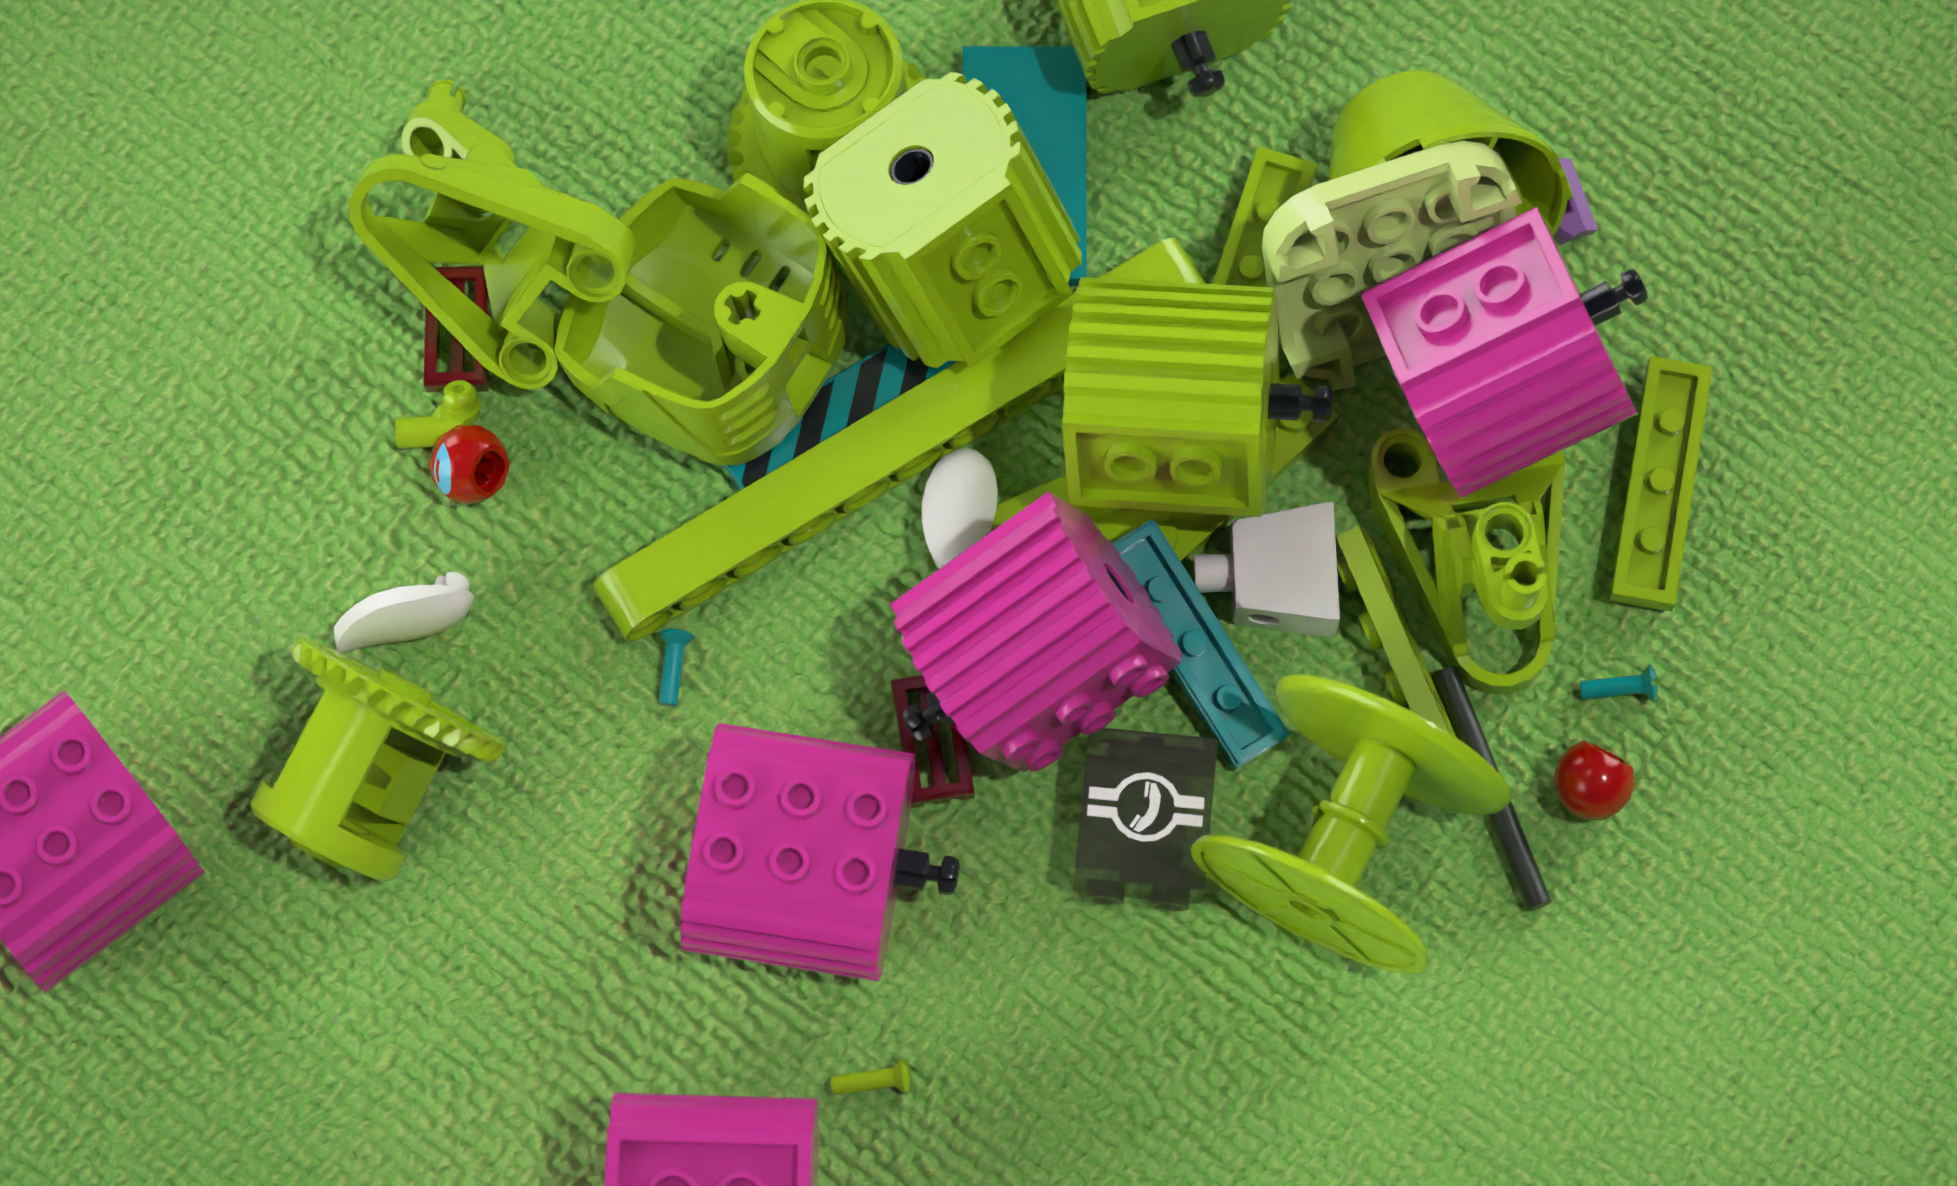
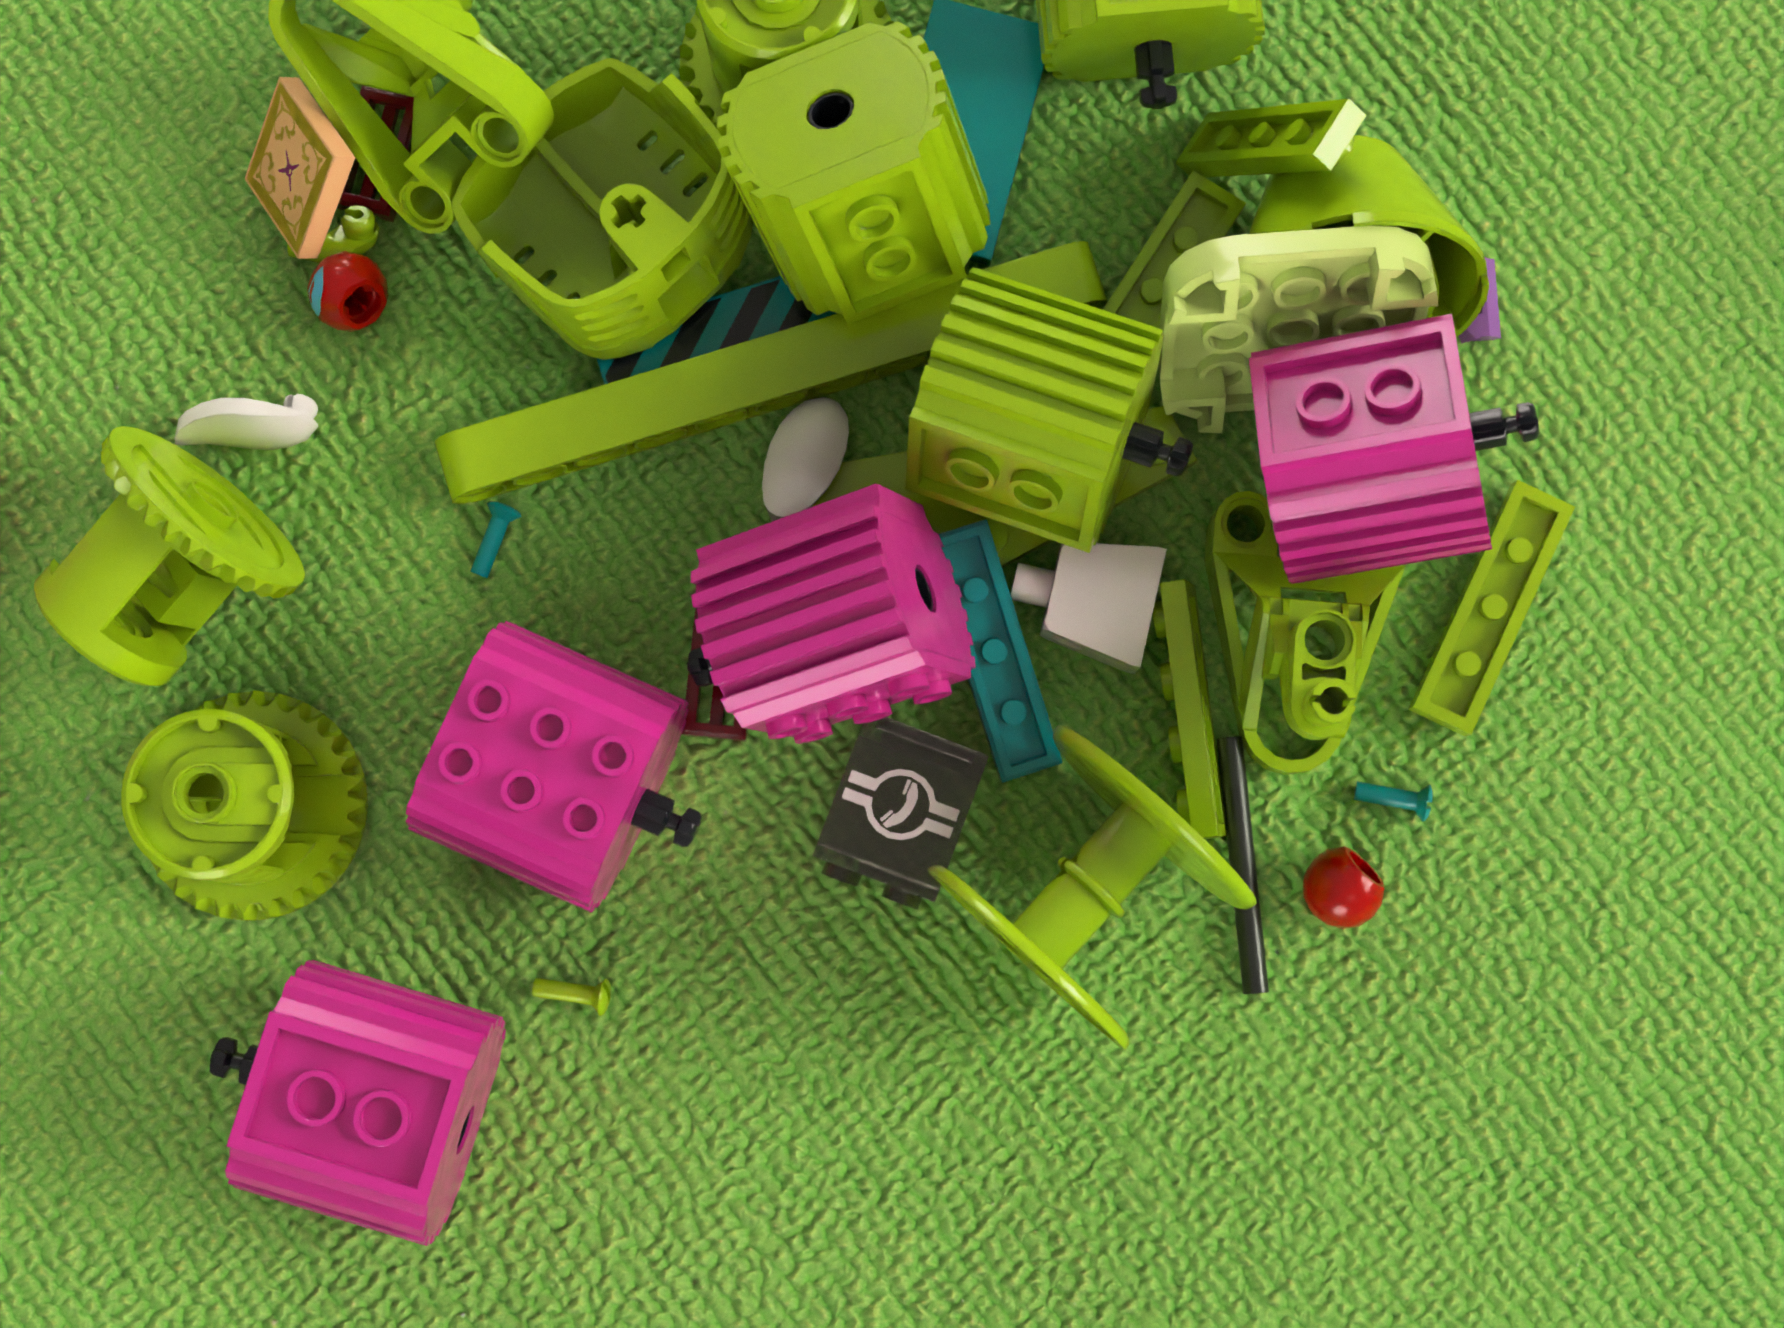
camera: 15 degrees right, 10 degrees up
none -> lime piece [121,690,368,921]
none -> light nougat tile [245,77,356,259]
none -> lime plate [1176,99,1366,177]

